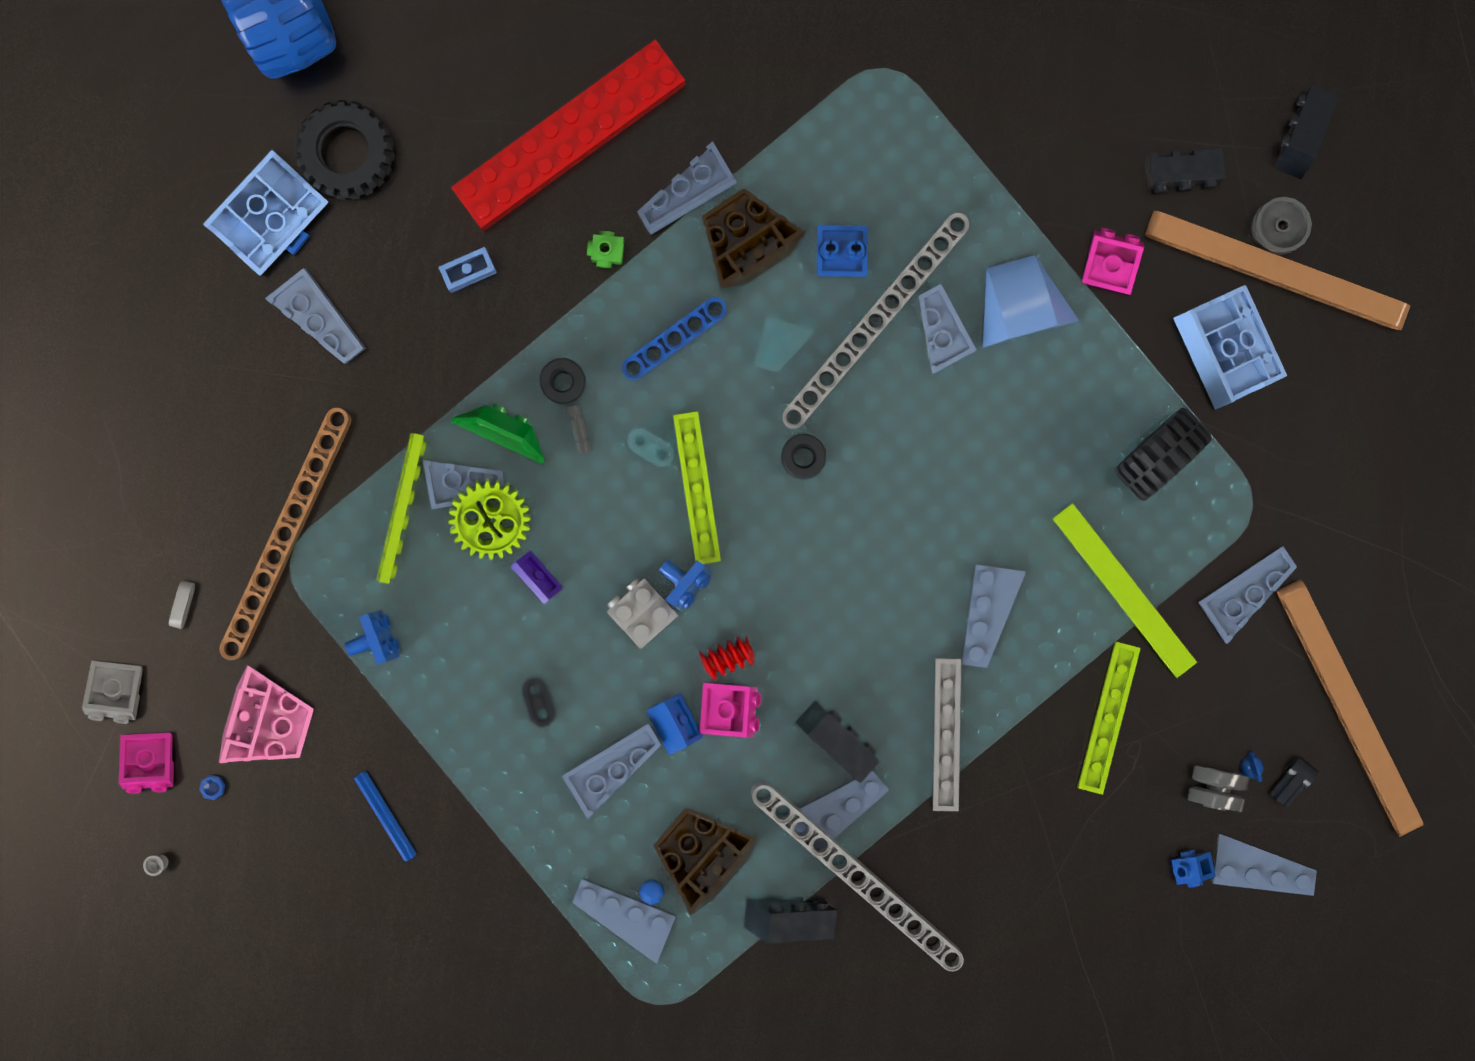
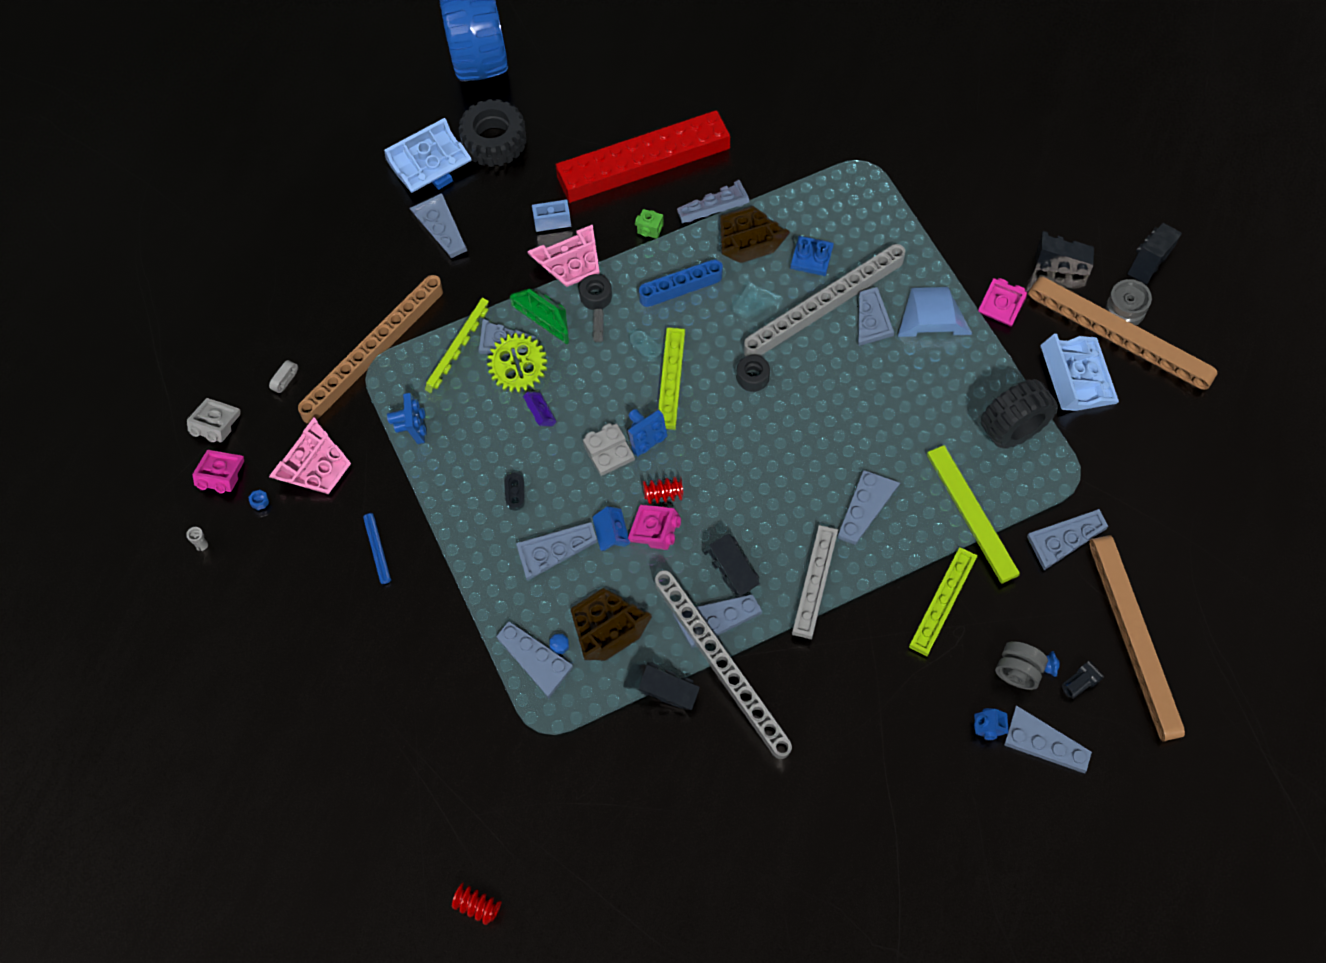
camera: 15 degrees right, 25 degrees down
none -> bright pink wedge [528,225,599,287]

